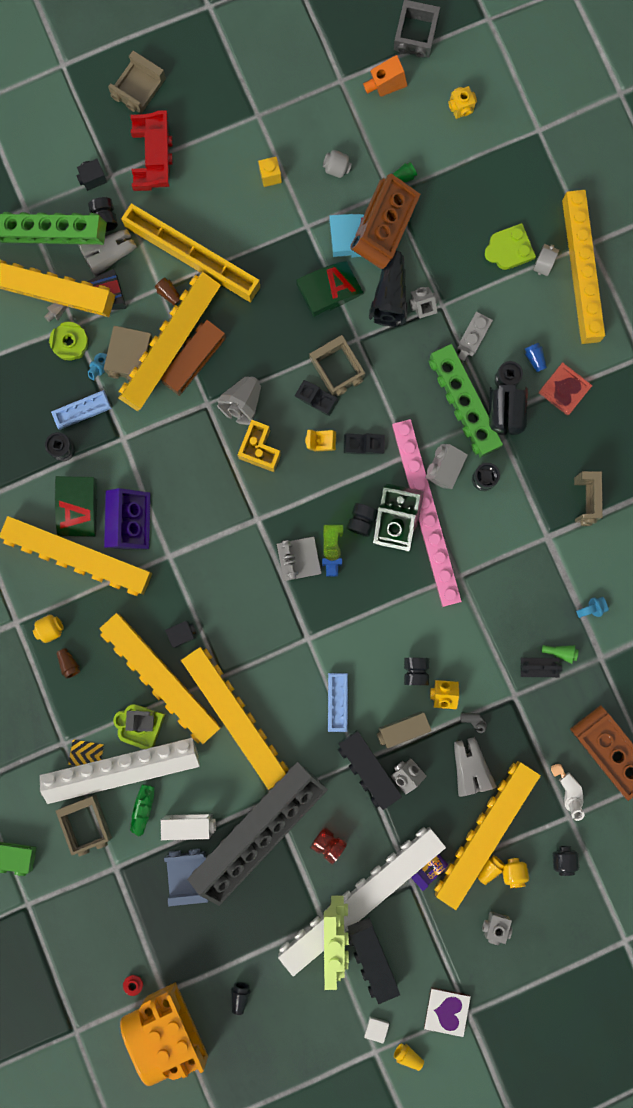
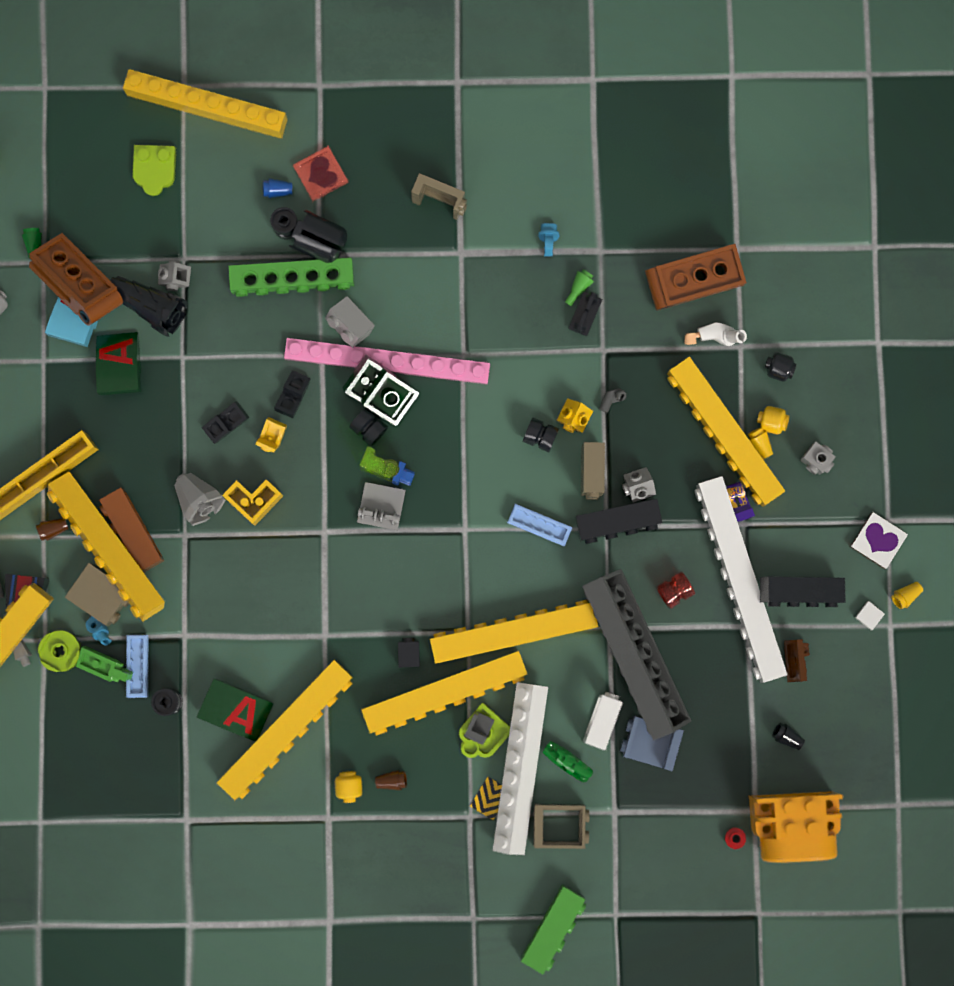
camera: 75 degrees left, 0 degrees up
dark purple slope [104,488,150,549] -> none
dark tan window [309,335,365,396] -> none
yellowish green bracket [324,896,349,990] -> none
light grey piece [454,737,497,797] -> none
light grey hinge [457,312,493,364] -> none
black wheel [472,463,500,492] -> none
light grey piece [533,244,559,276] -> none
none -> bright green hinge [76,646,133,682]
none -> reddish brown hinge [784,639,810,682]

